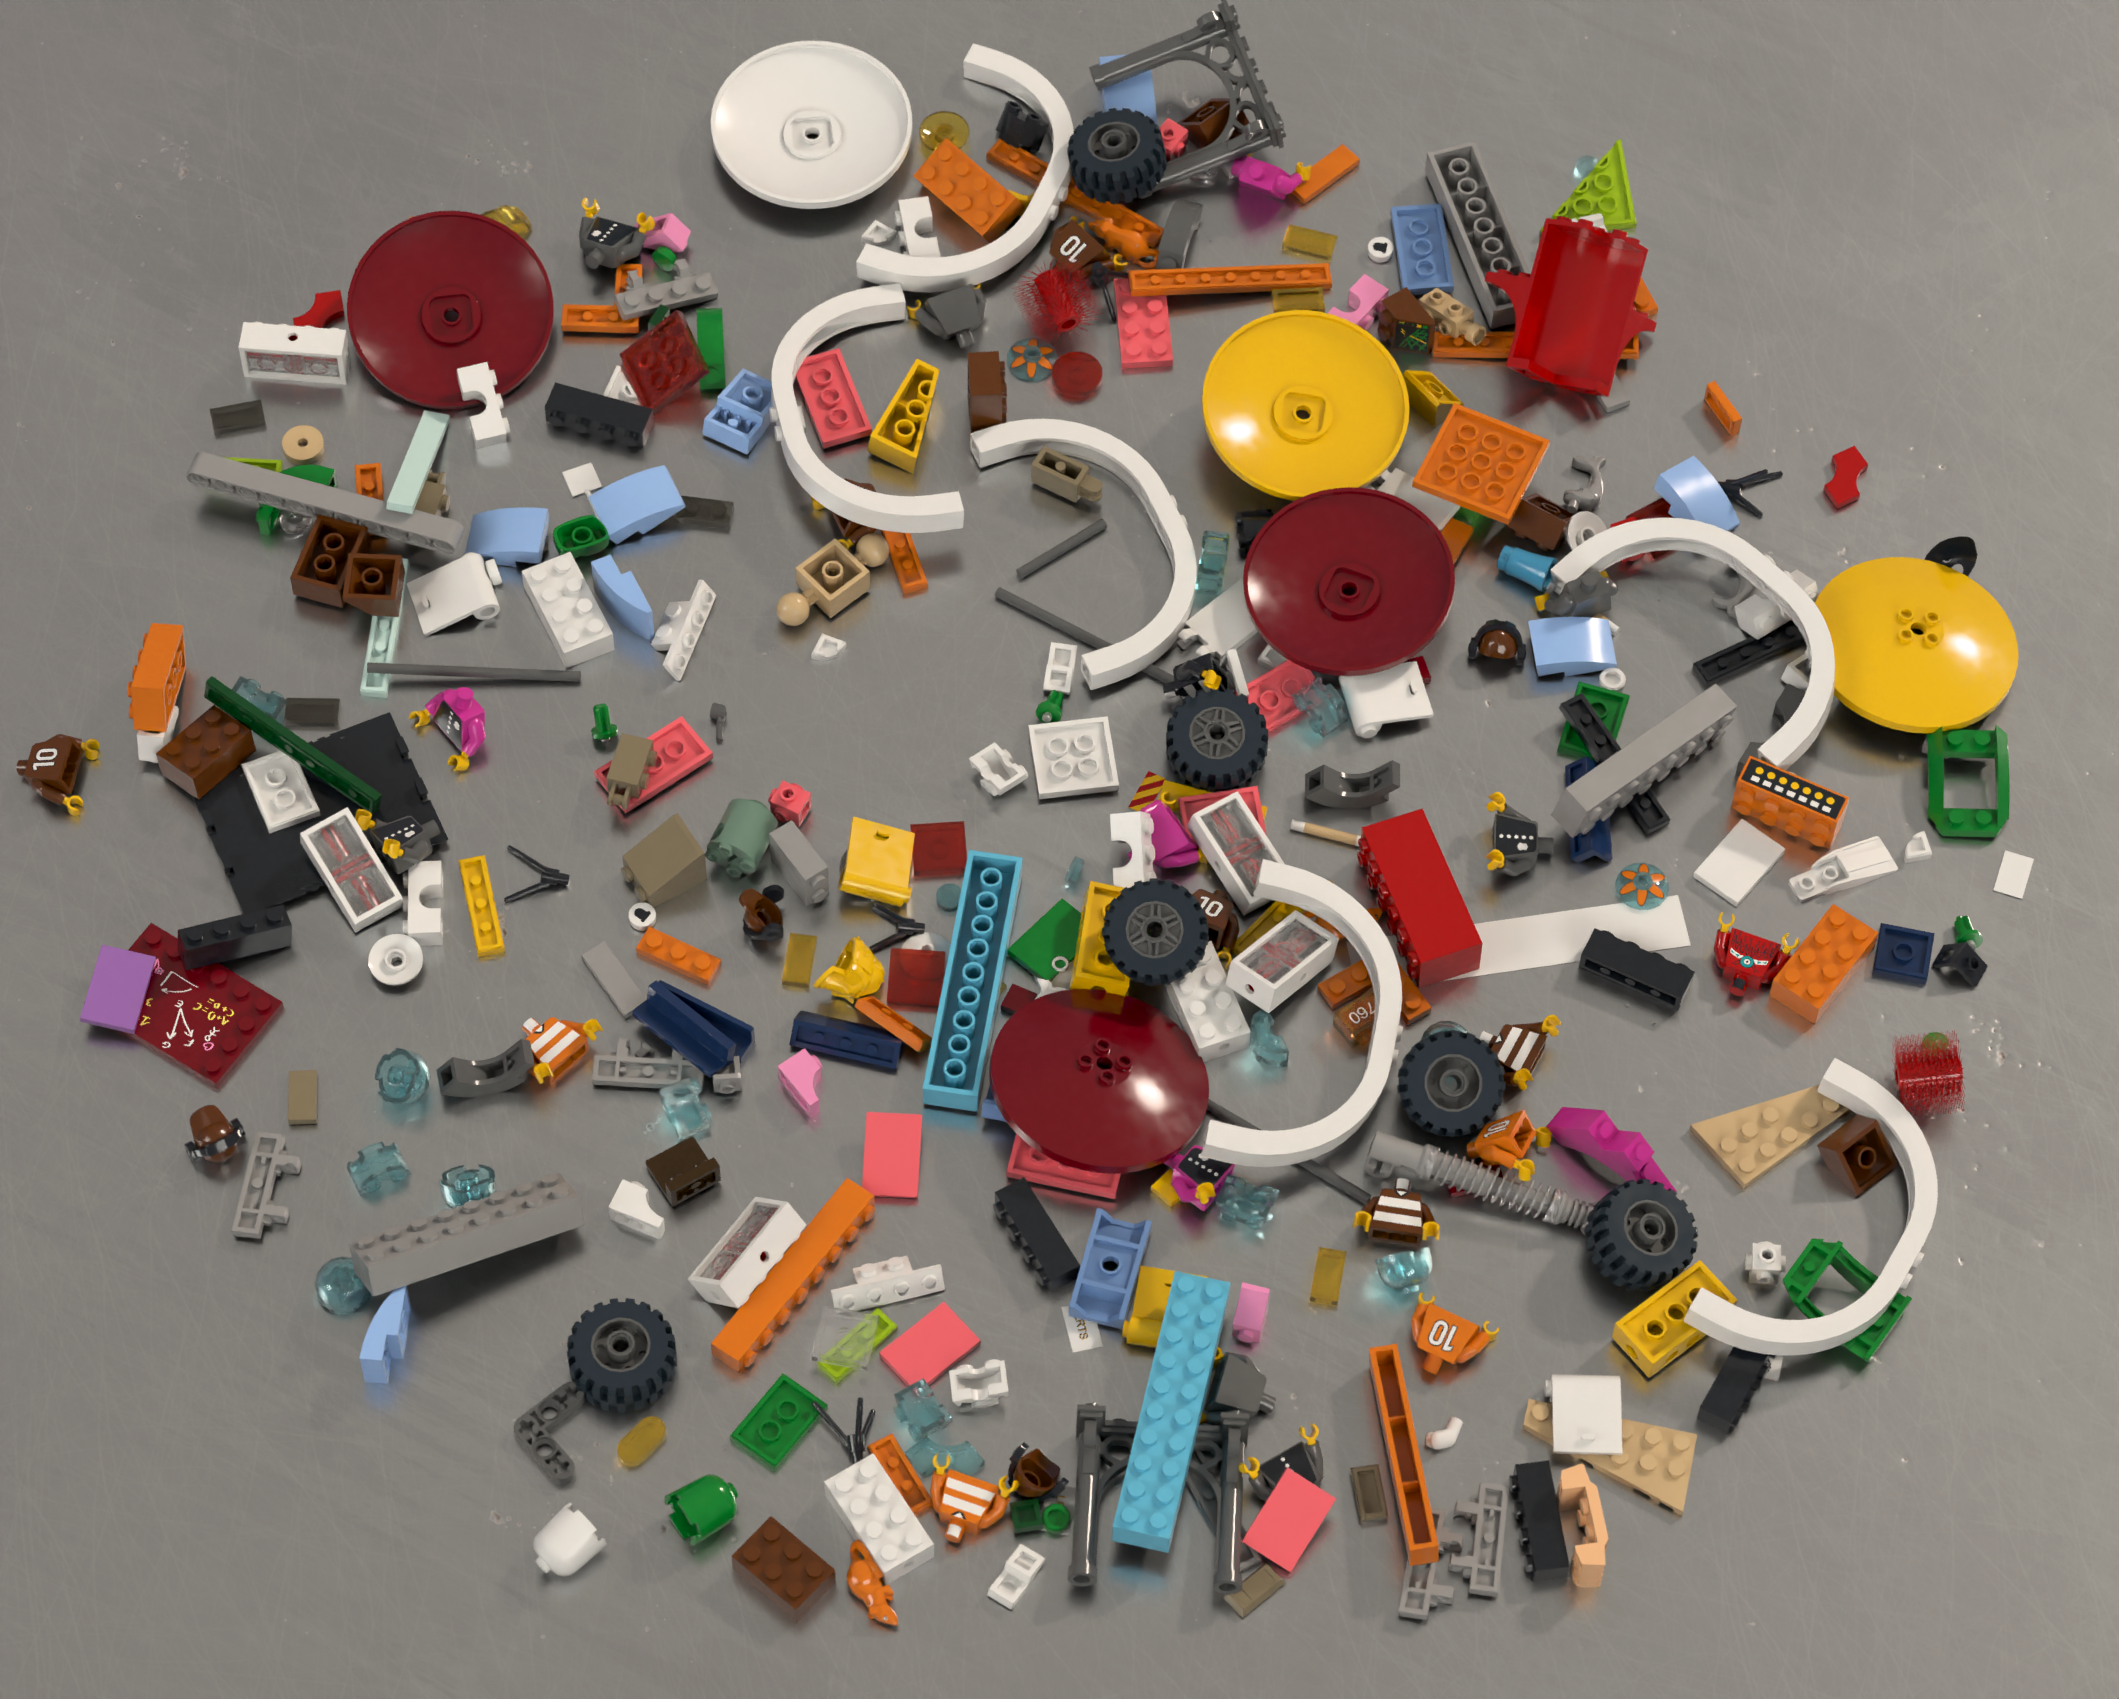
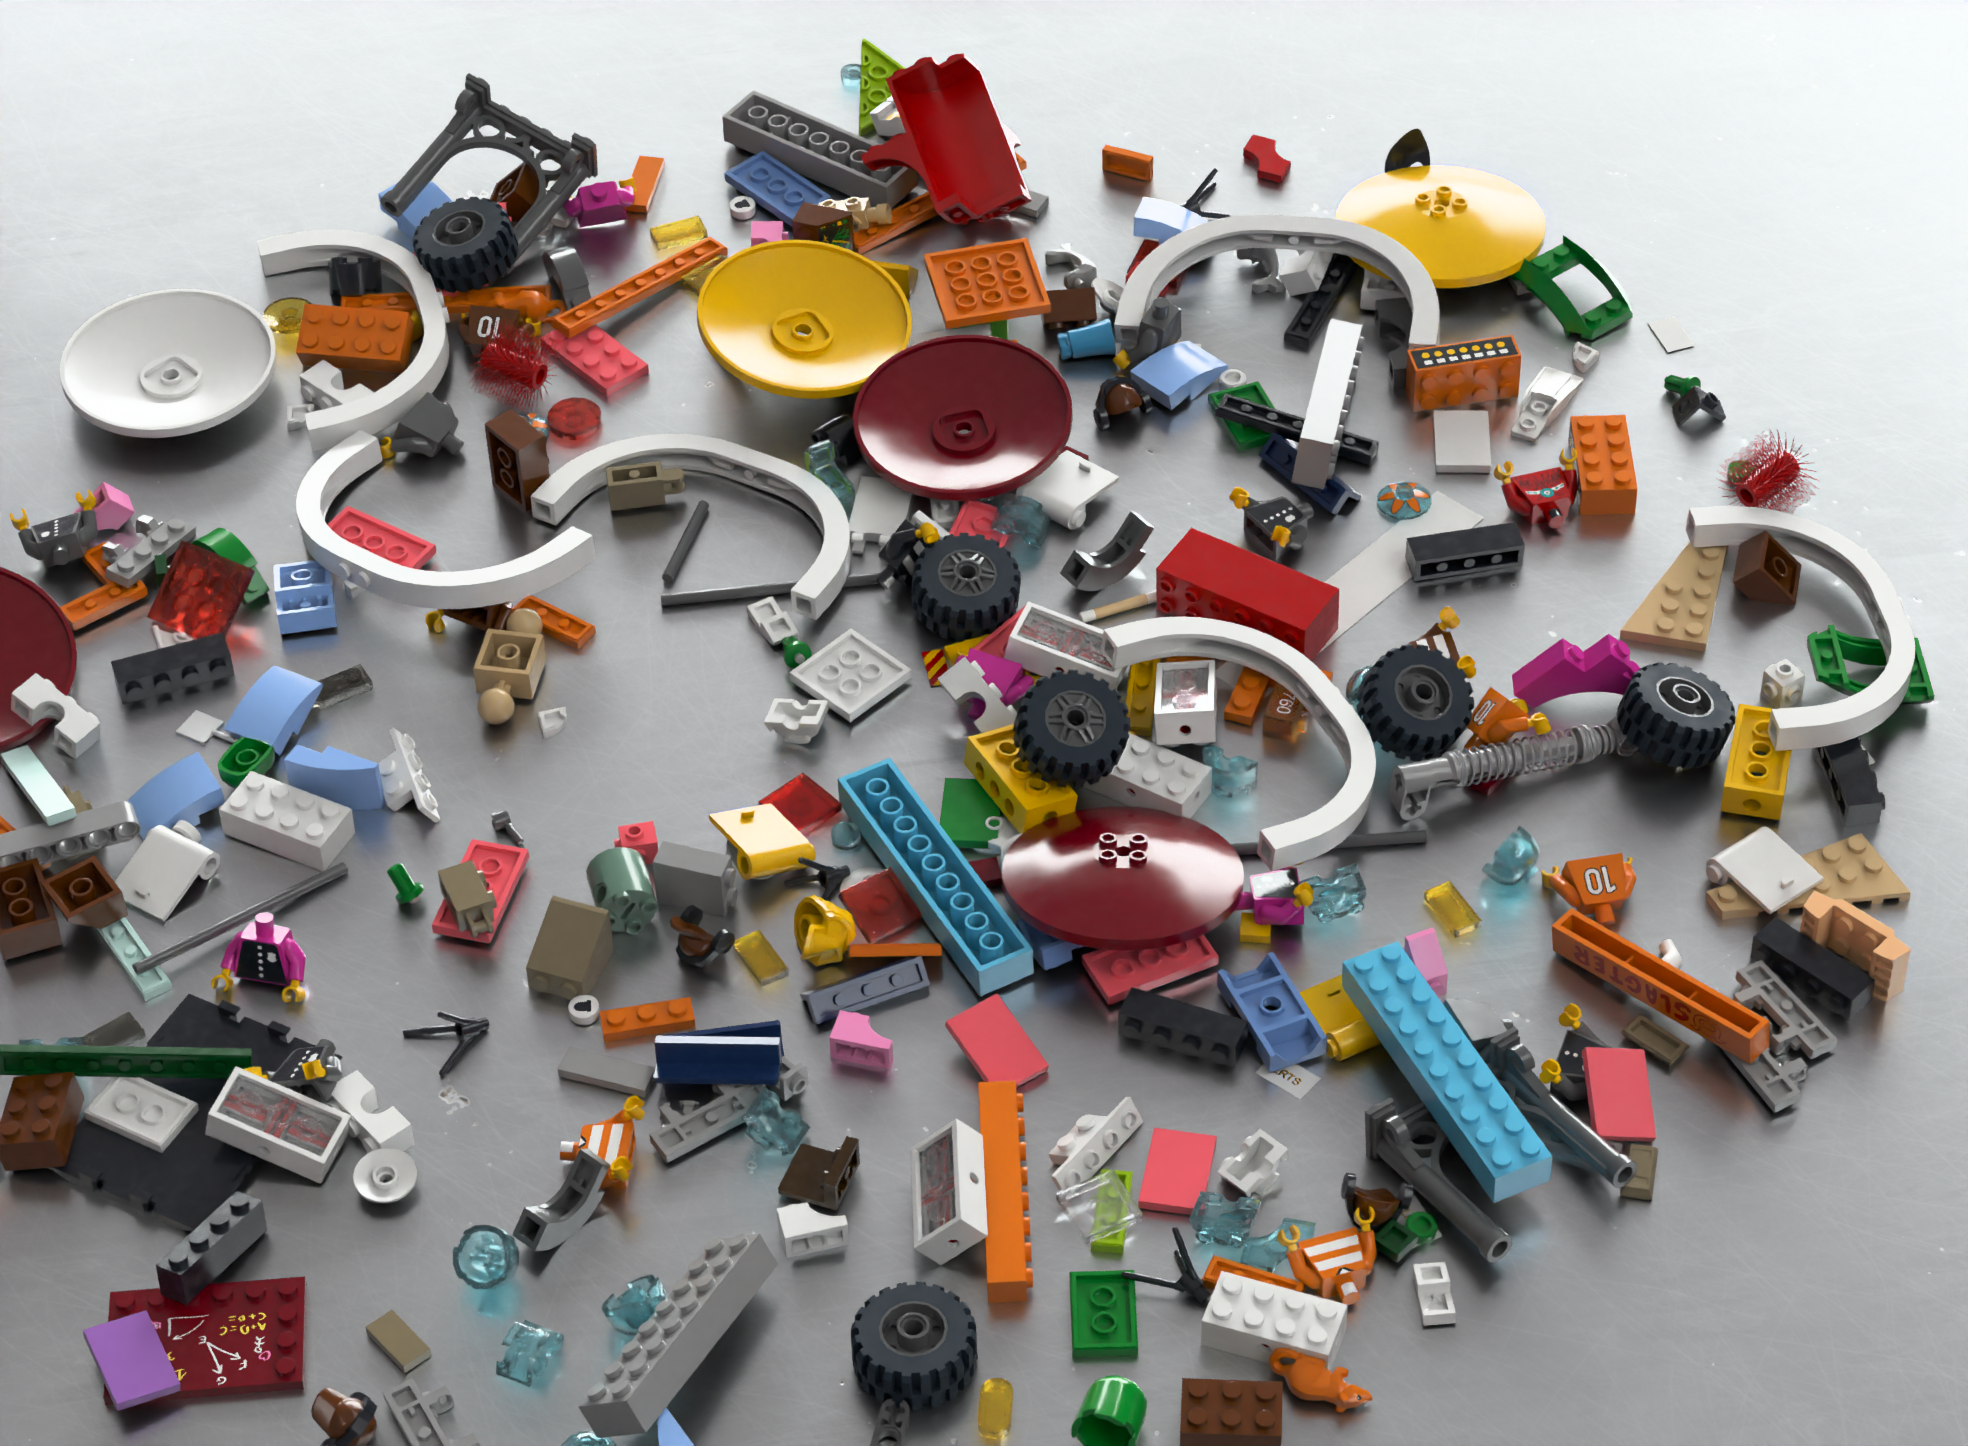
camera: 35 degrees left, 15 degrees down
yellow tile [458,855,505,957] -> none
green tile [652,246,677,271] -> none
yellow wedge [867,359,940,474] -> none
clear light blue tile [1064,856,1085,884] -> none
black plant [1081,262,1128,322] -> none
torso [1352,1178,1440,1247] -> none
dark blue tile [1872,923,1935,984] -> none

